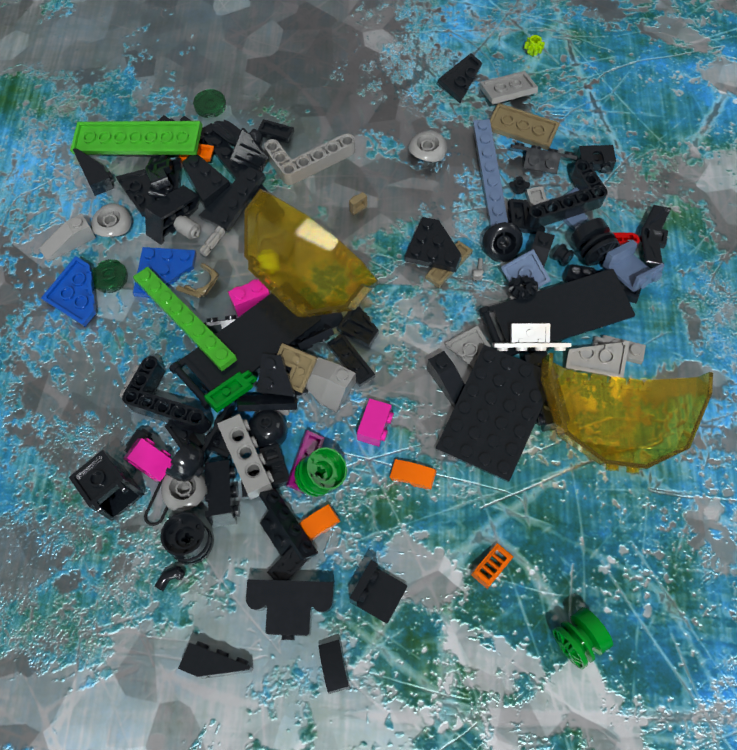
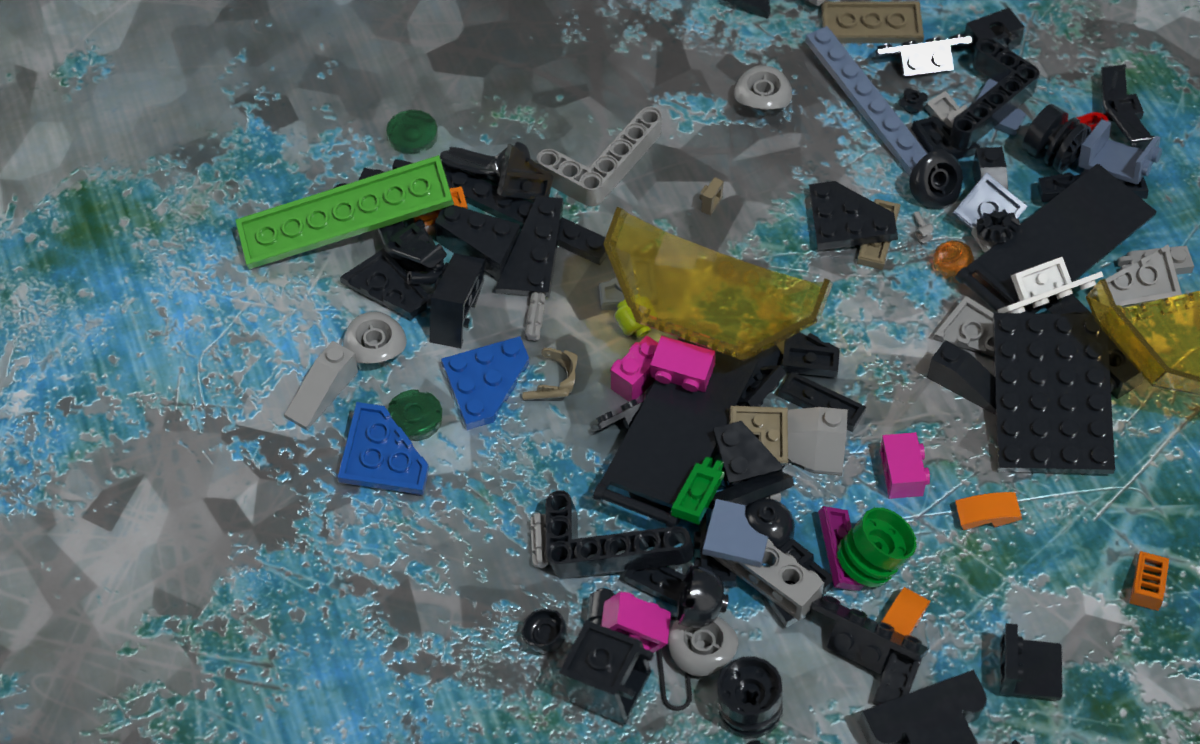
camera: 25 degrees left, 10 degrees down
black slope [73,148,114,196] -> none
bright green plate [133,267,237,371] -> none
light grey brick [174,215,201,240] -> none
black wedge [205,460,240,528] -> none
black plate [258,119,294,143] -> none
black wheel [552,244,575,266] -> none
none -> black hair [521,608,567,654]
none -> dark pink brick [650,336,715,392]
none -> sand blue tile [702,499,768,567]
none -> clear orange hair [932,240,975,279]

